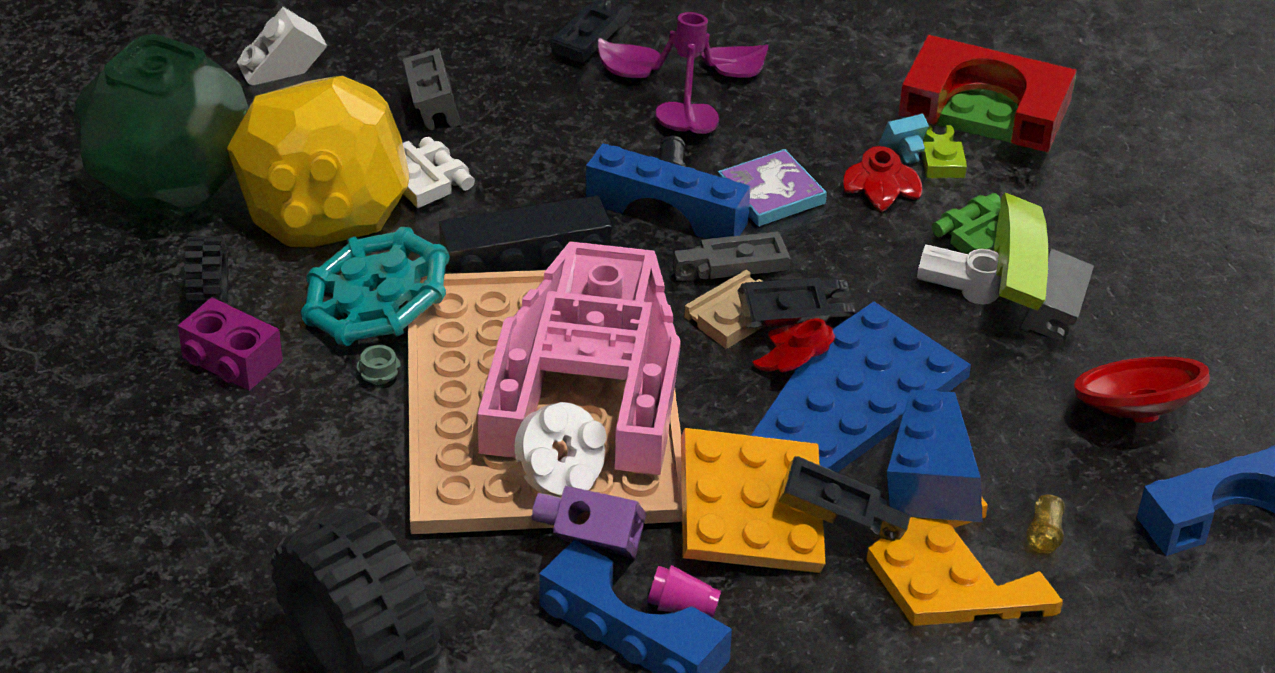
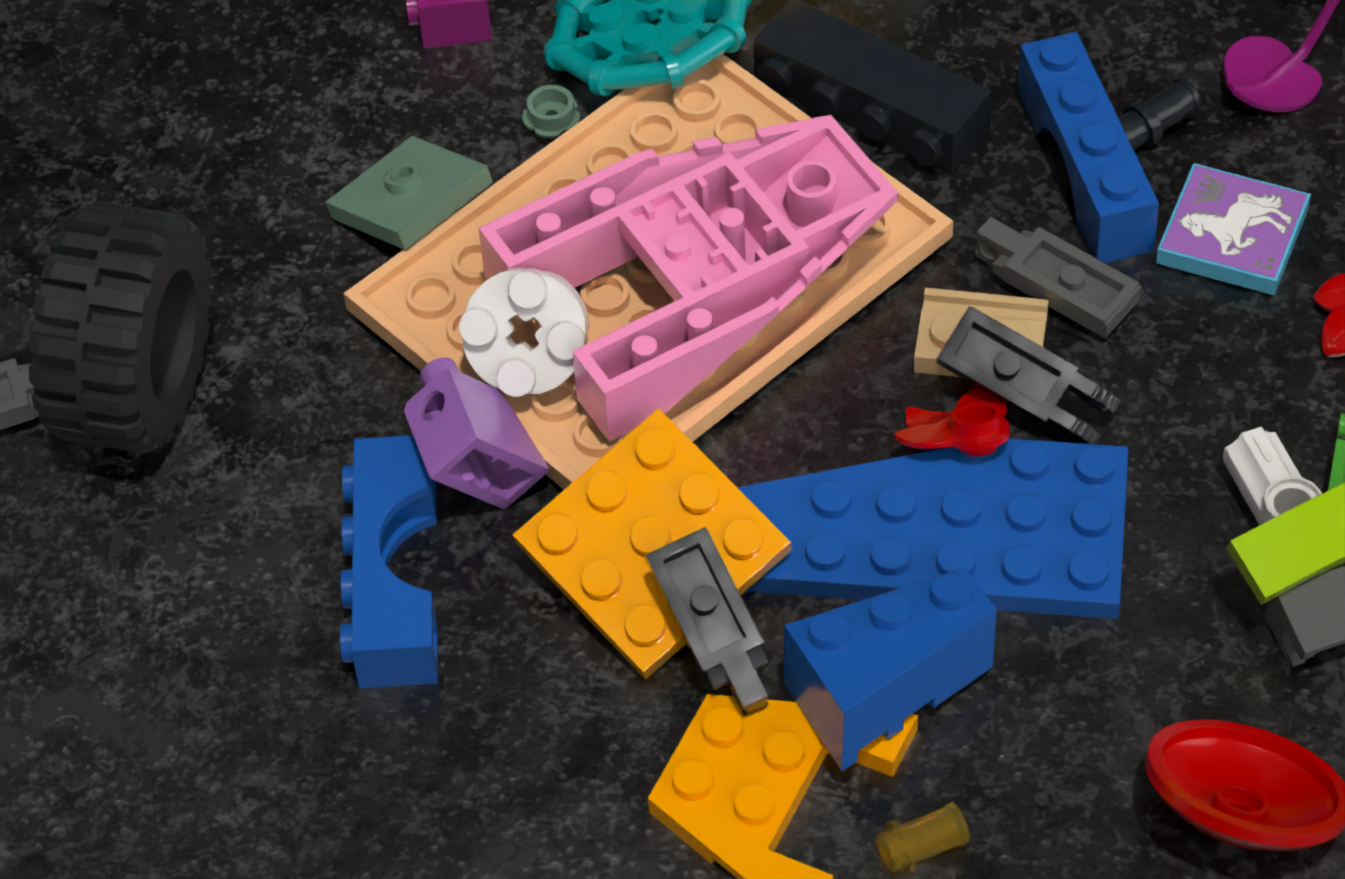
camera: 55 degrees right, 10 degrees up
dark pink cone [647,565,721,618] -> none
none -> sand green plate [325,136,493,250]

